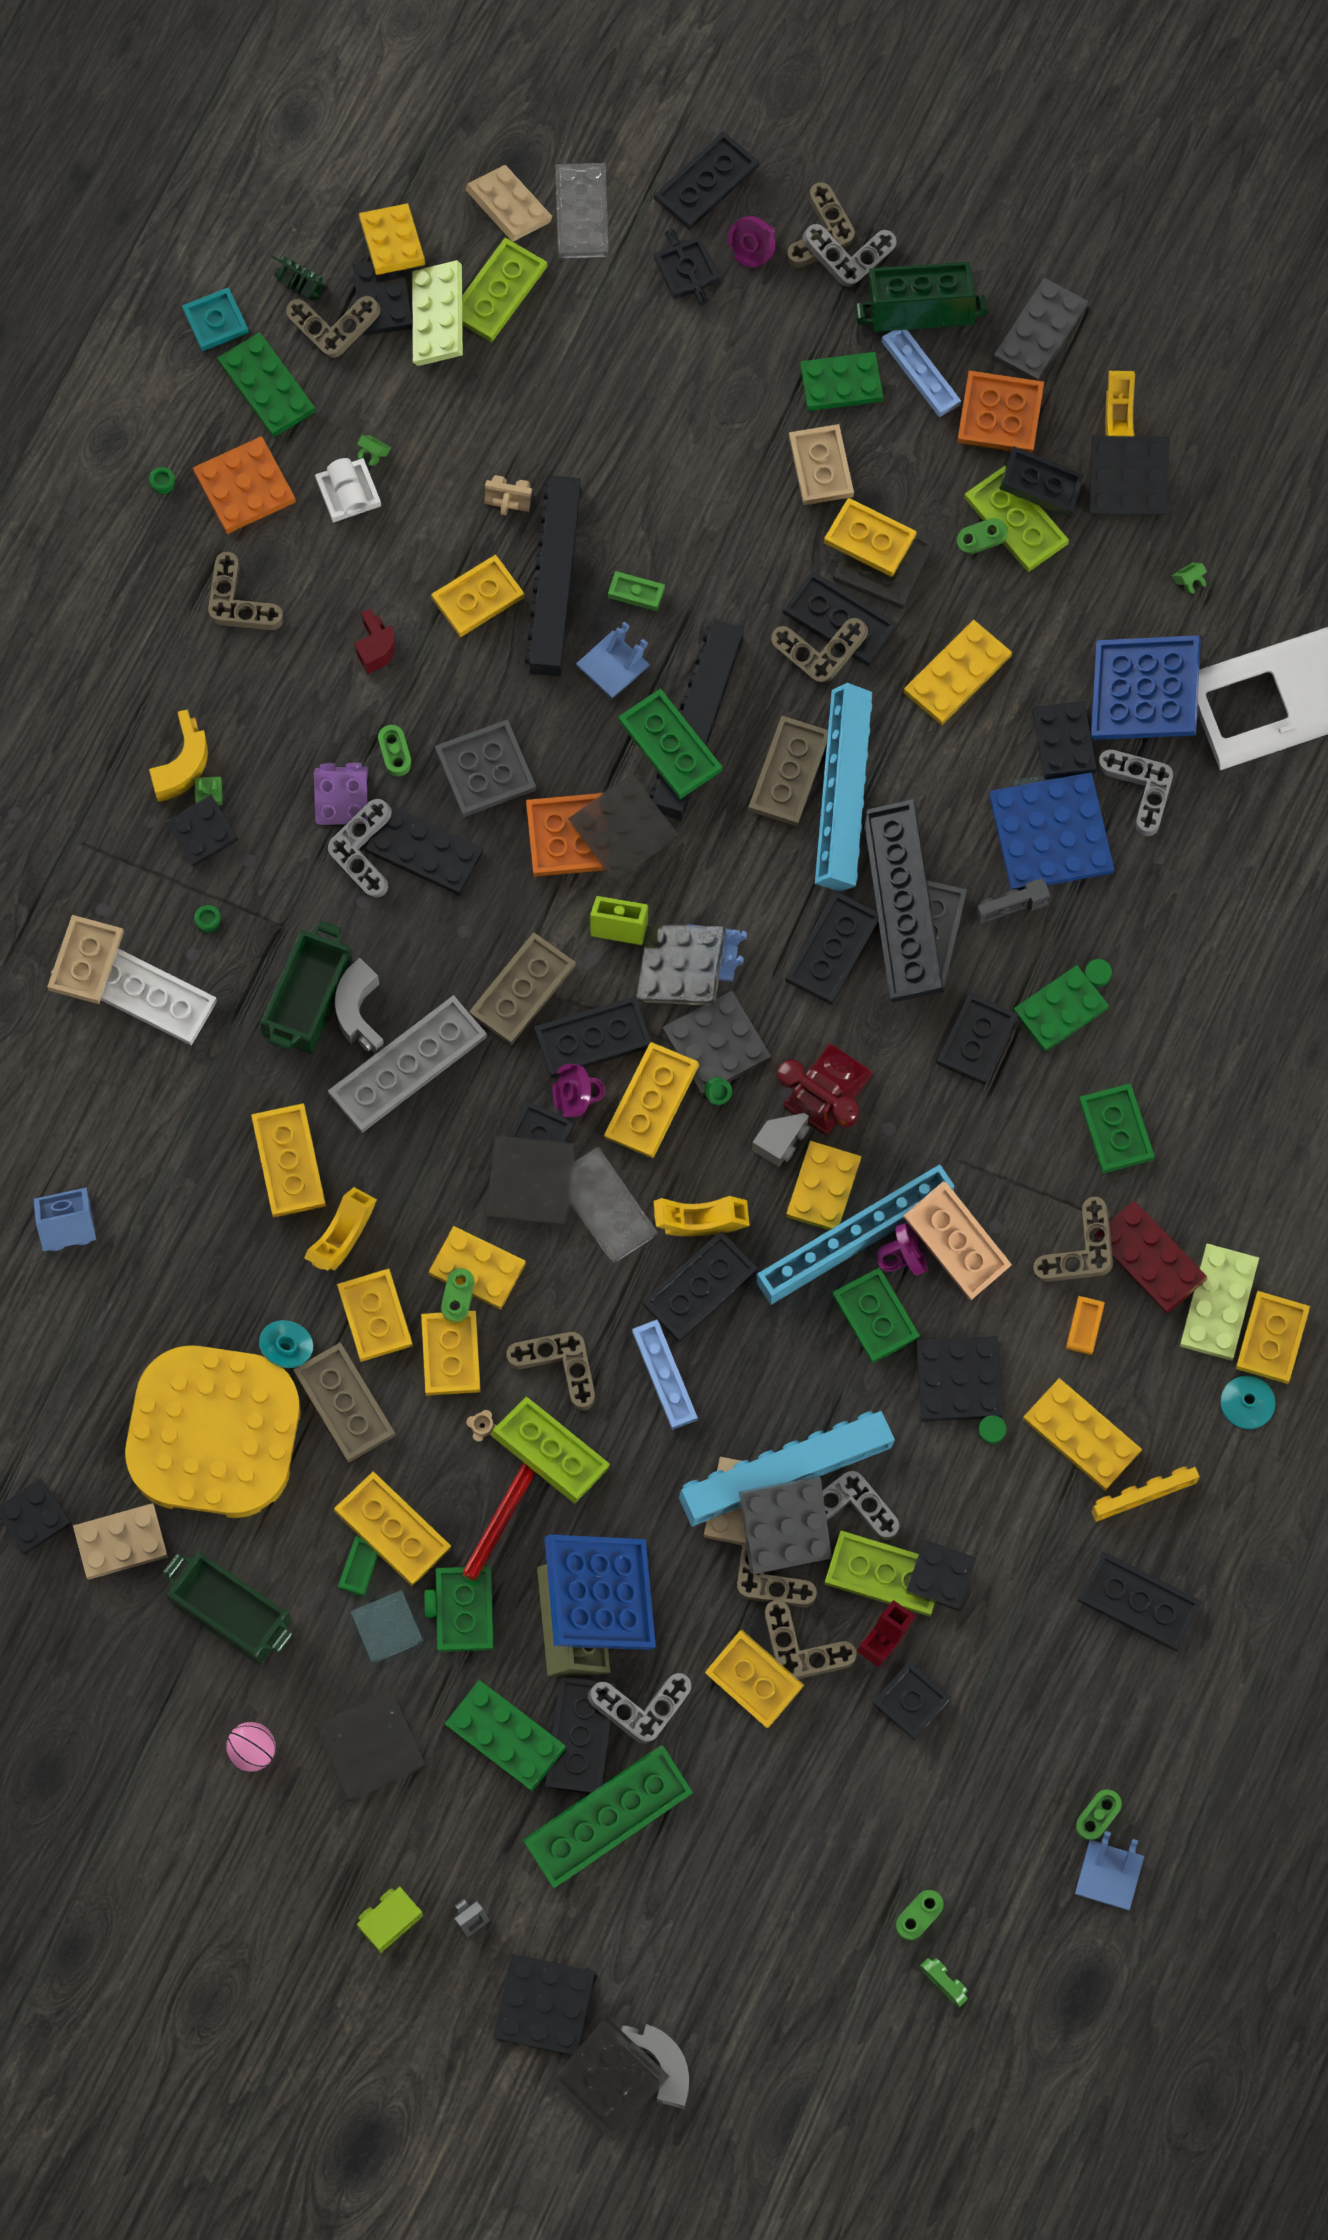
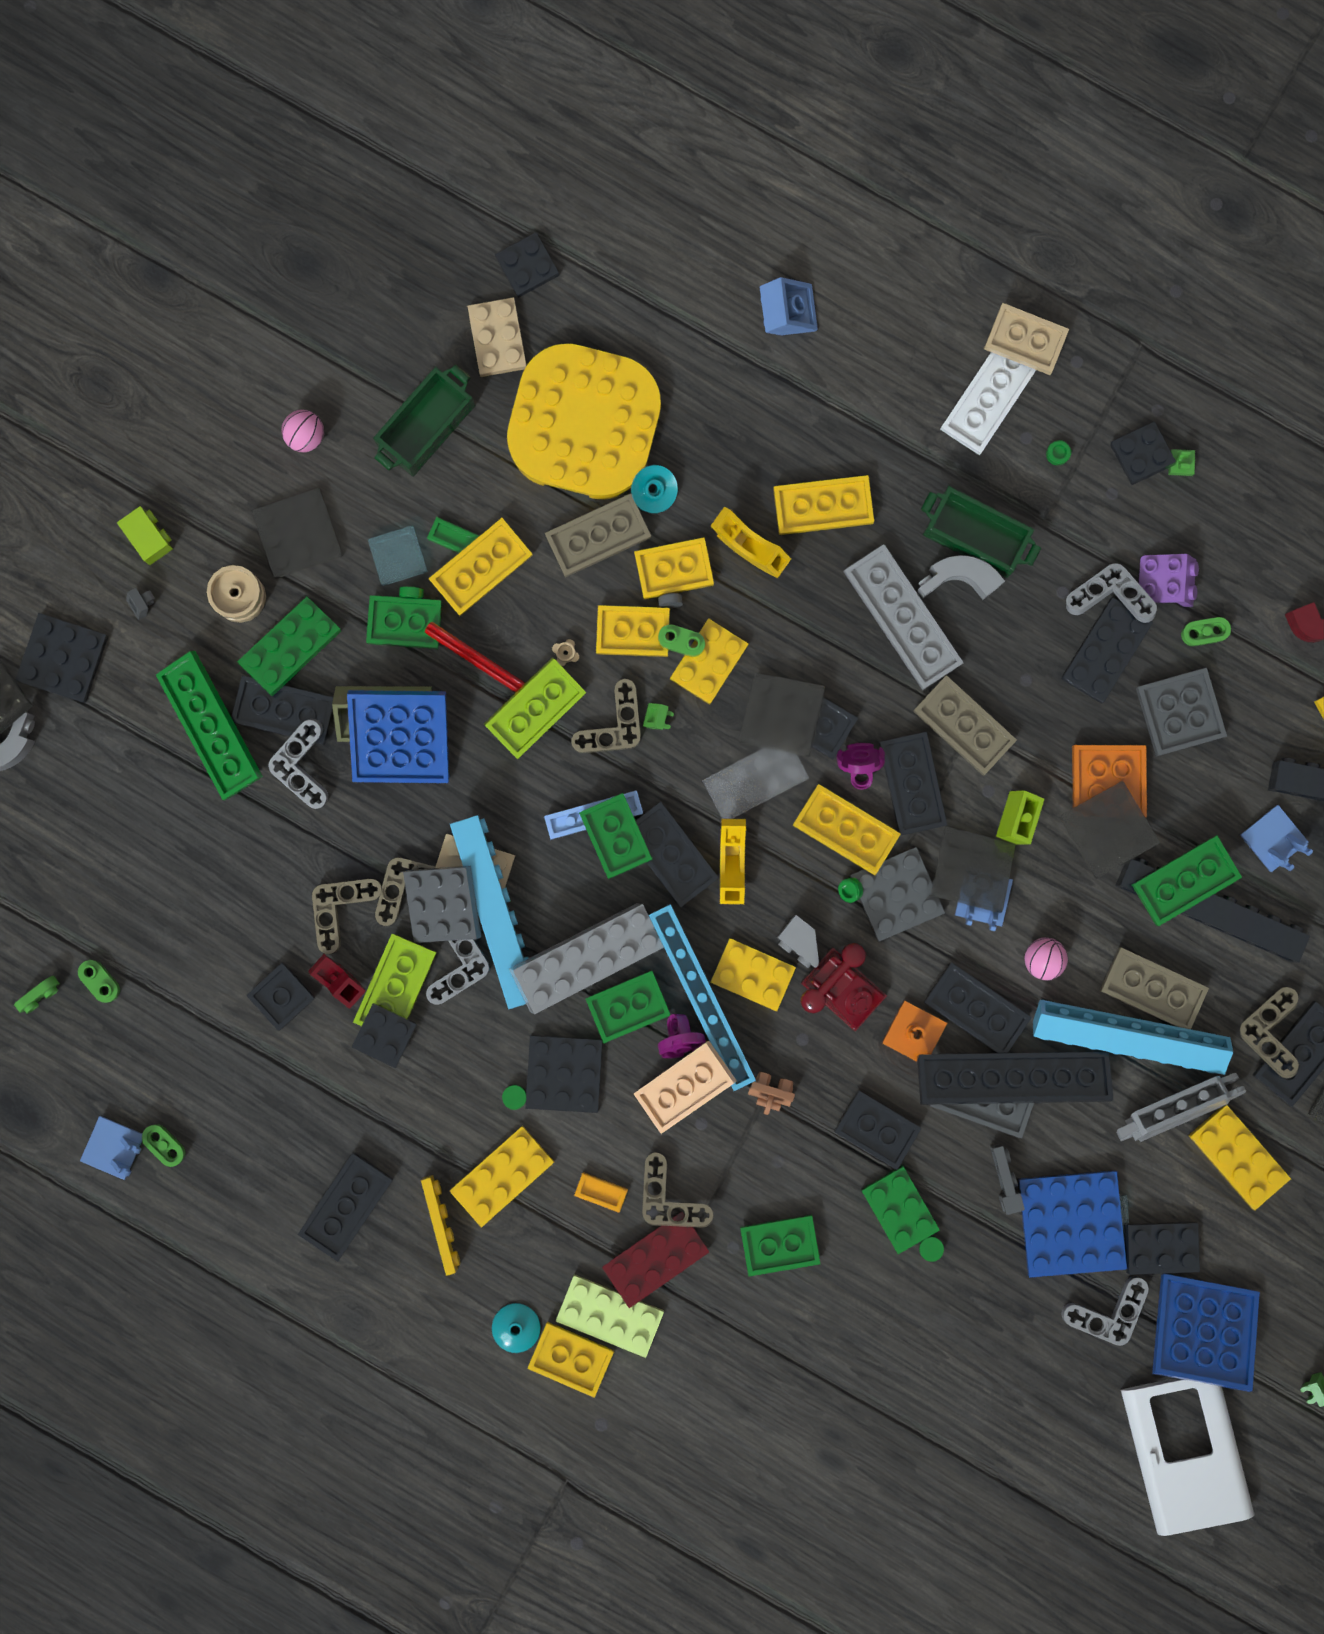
camera: 95 degrees right, 15 degrees up
yellow arch [149,709,208,802] -> none
yellow plate [705,1630,805,1728] -> none
none -> tan wheel [207,565,266,623]
none -> light grey brick [509,903,664,1014]
none -> green plate [579,793,652,879]
none -> bright green tile [643,703,674,730]
none -> dark grey tile [658,593,683,609]
none -> nougat hips [748,1072,795,1115]
none -> orange tile [881,1000,947,1061]
none -> bright pink piece [1024,937,1068,980]
none -> light grey hinge [1116,1073,1246,1142]

